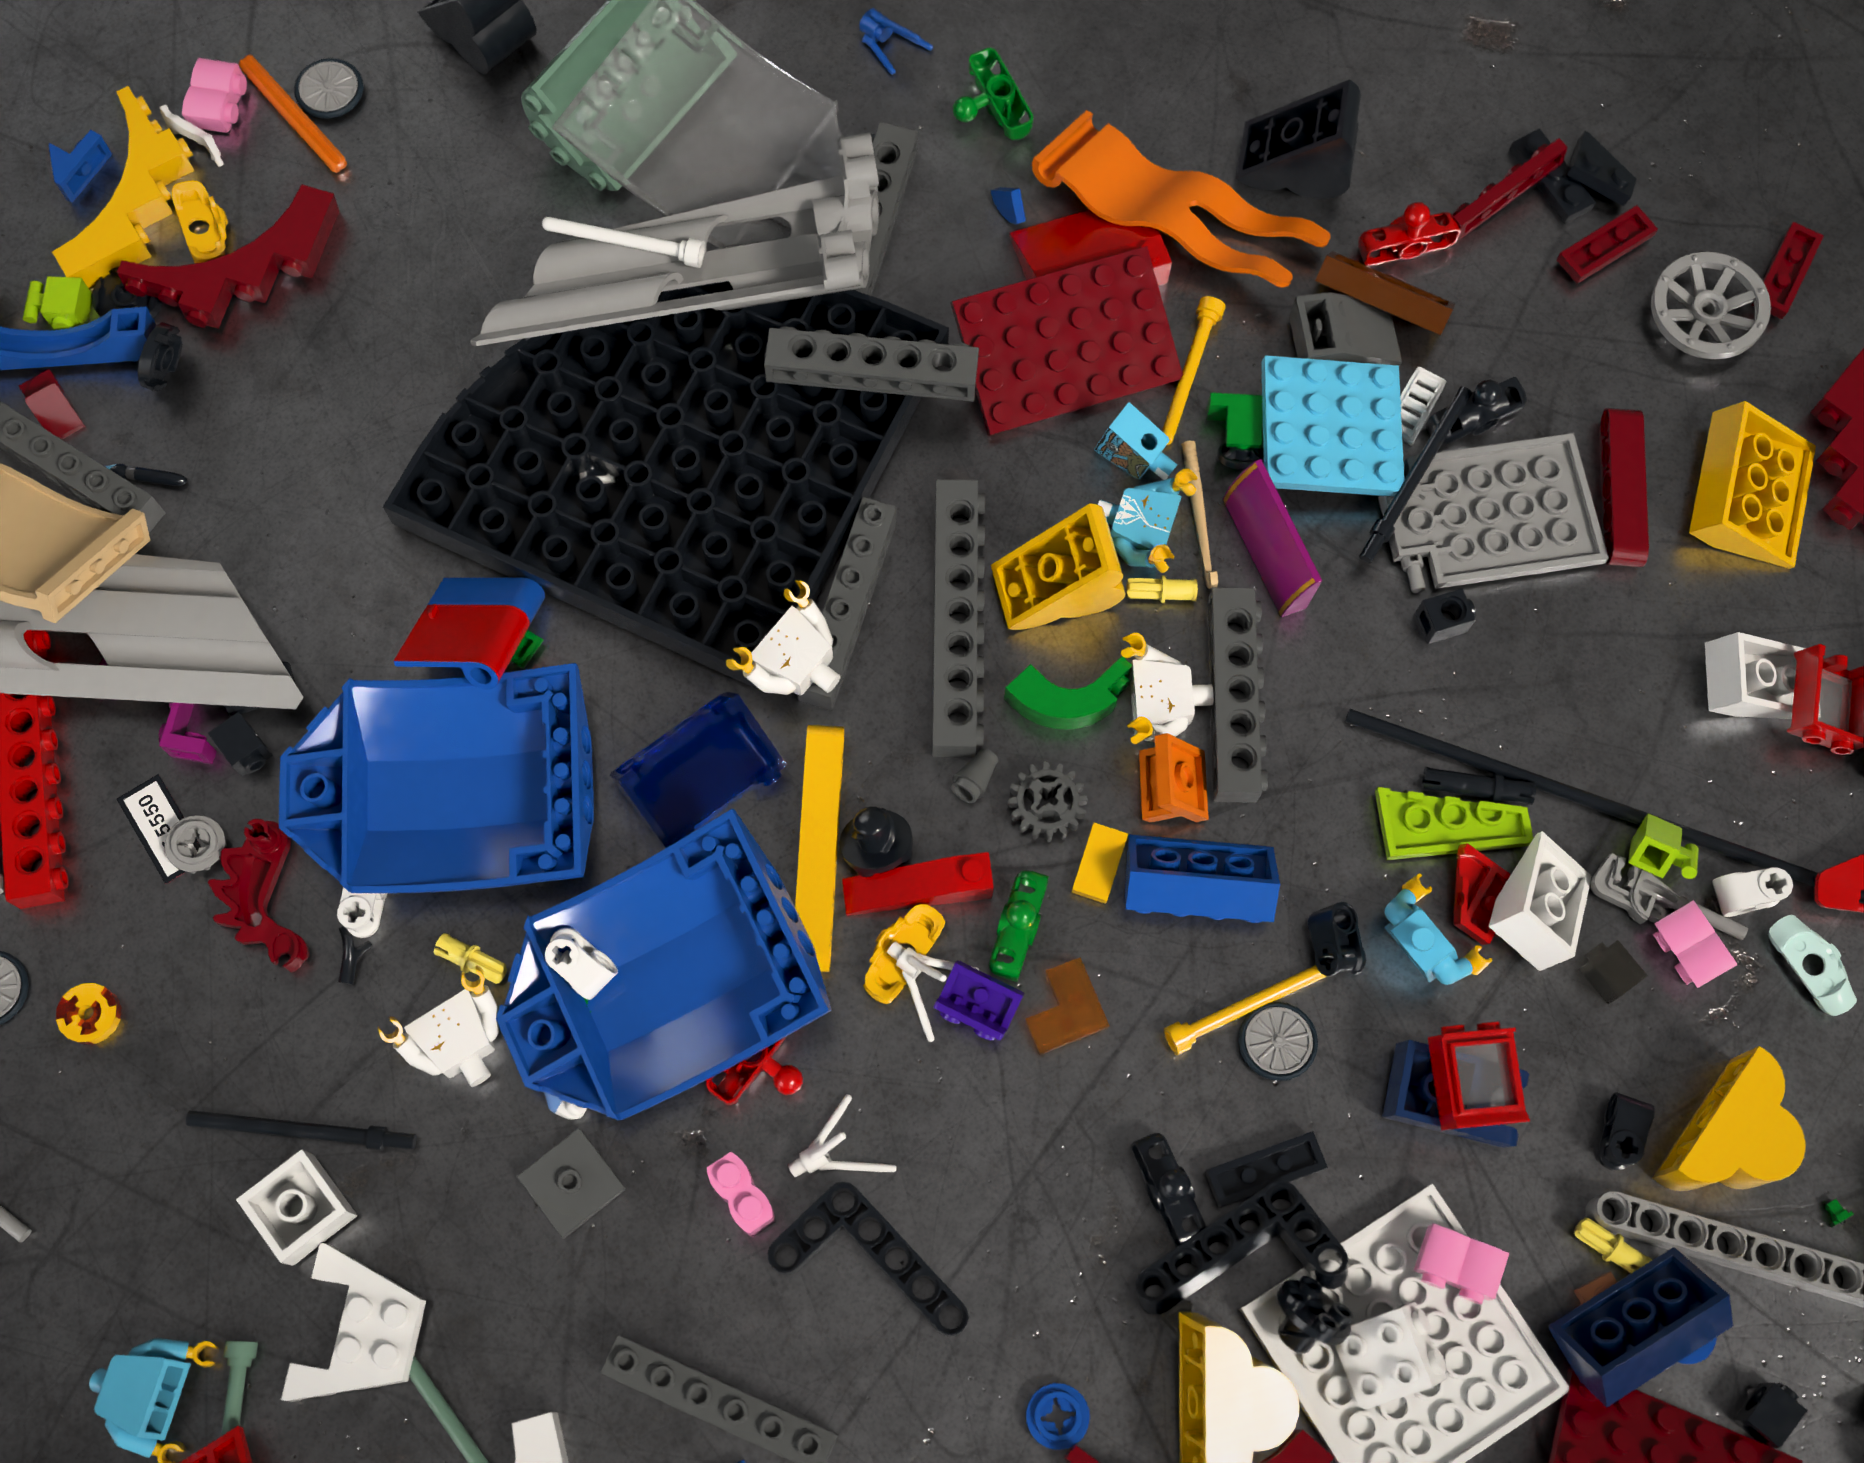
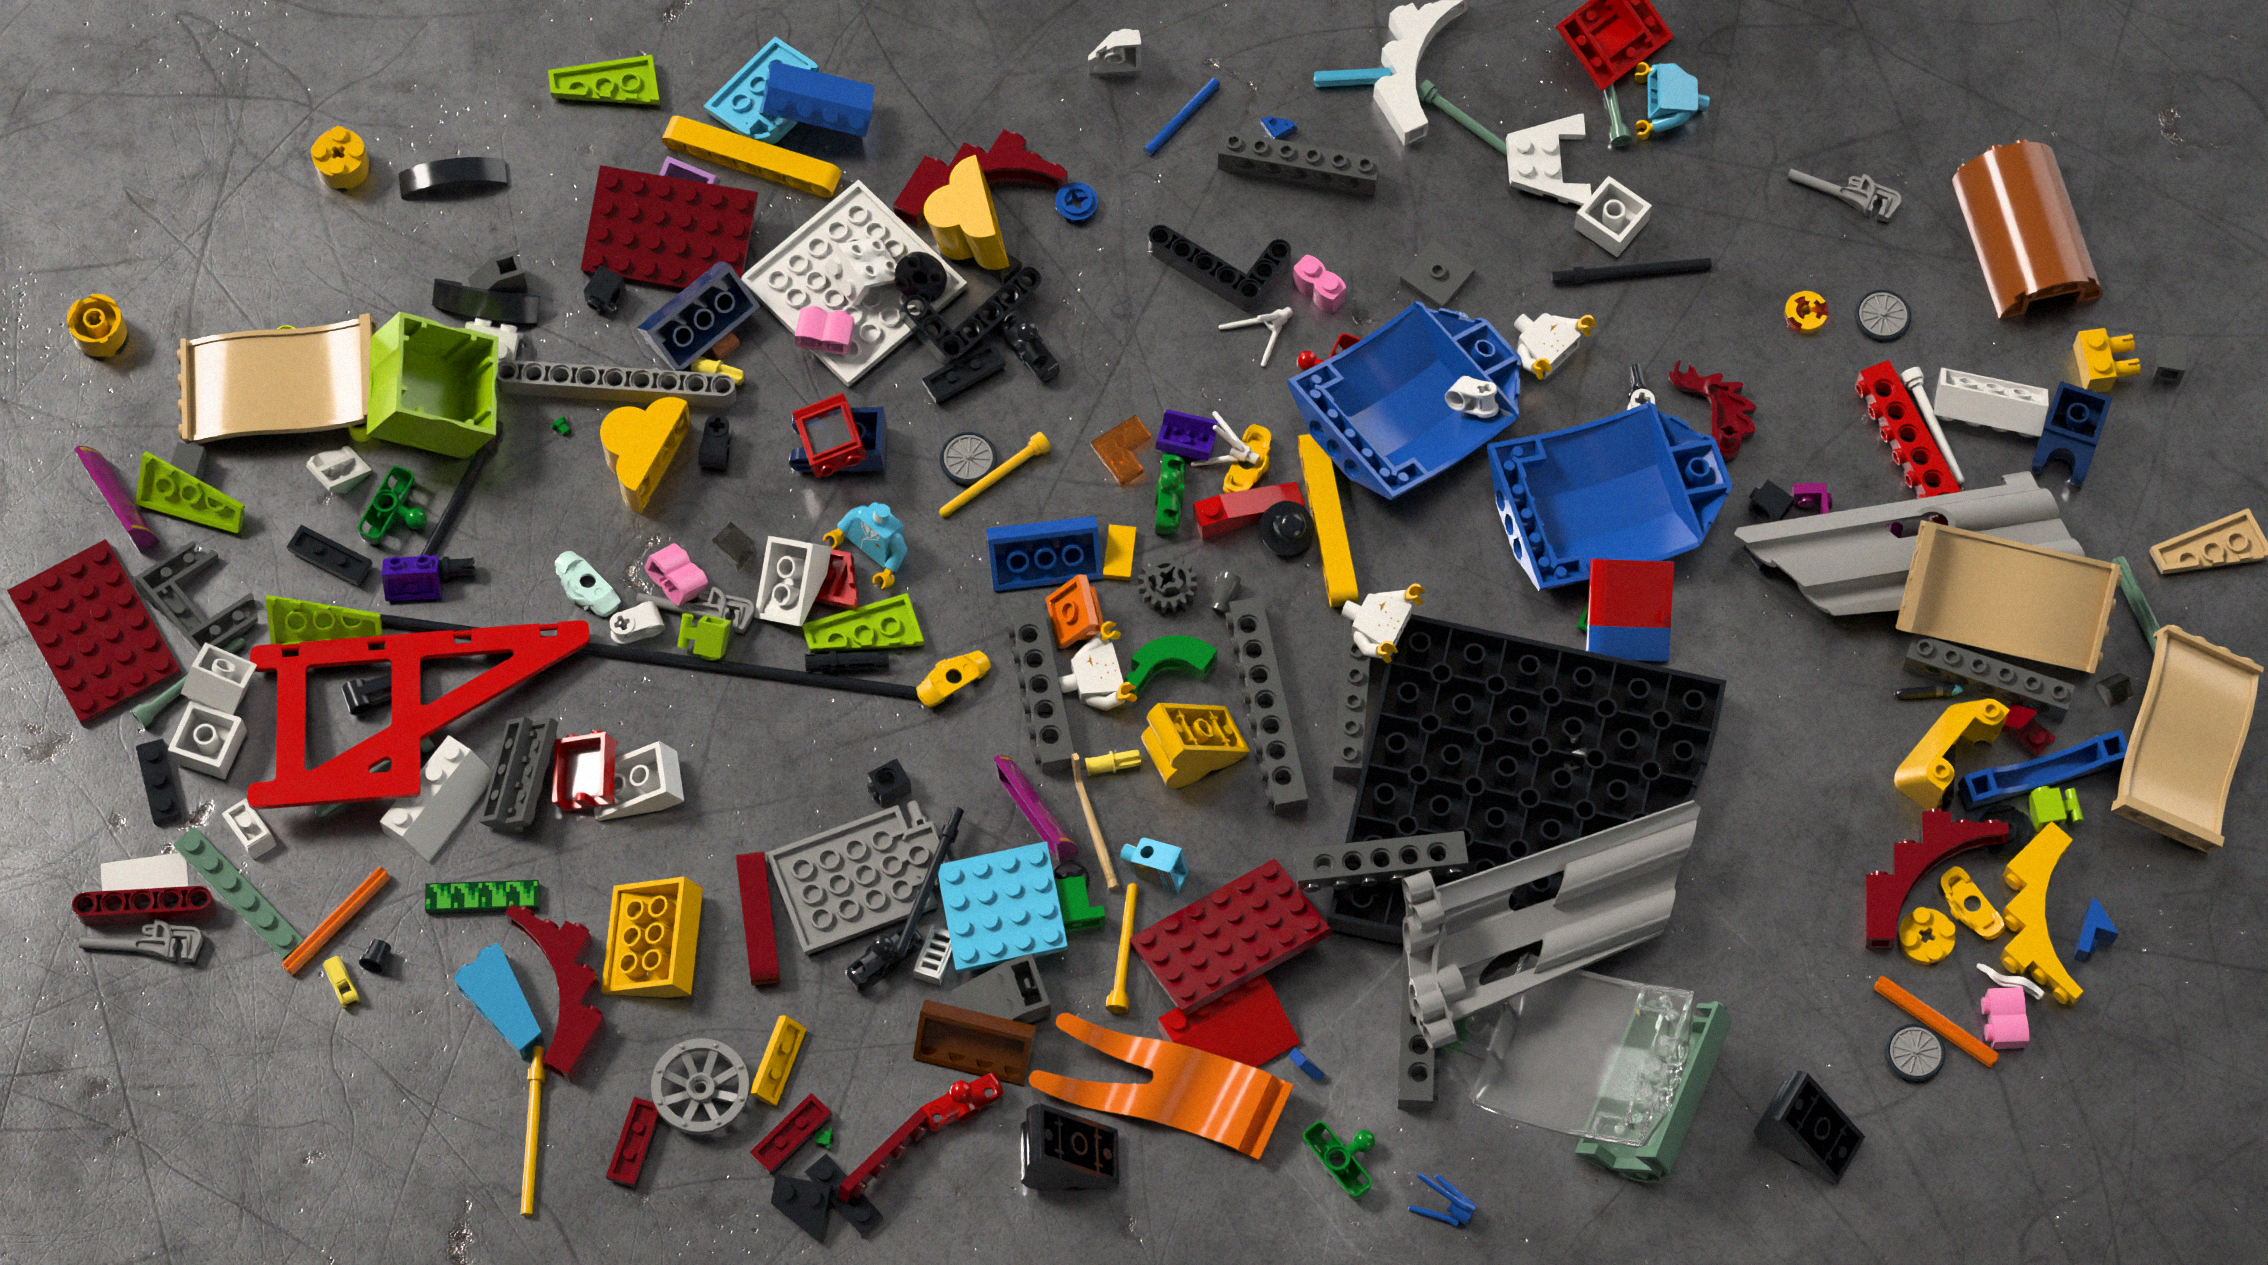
camera: 170 degrees right, 5 degrees down
sticker [116,774,201,884] -> none
light grey gear [165,815,227,874] -> none
light yellow axle [434,933,508,984] -> none
white piece [542,217,705,268] -> none
clear blue windscreen [610,692,788,849] -> none
medium azure torso [1098,469,1198,573] -> none
black piece [1308,902,1366,976] -> none
none -> yellow plate [749,1015,807,1106]
none -> green piece [814,1128,834,1151]
none -> yellow piece [916,651,991,707]
none -> yellow windscreen [1894,699,2010,811]
none -> yellow plate [1897,907,1956,965]

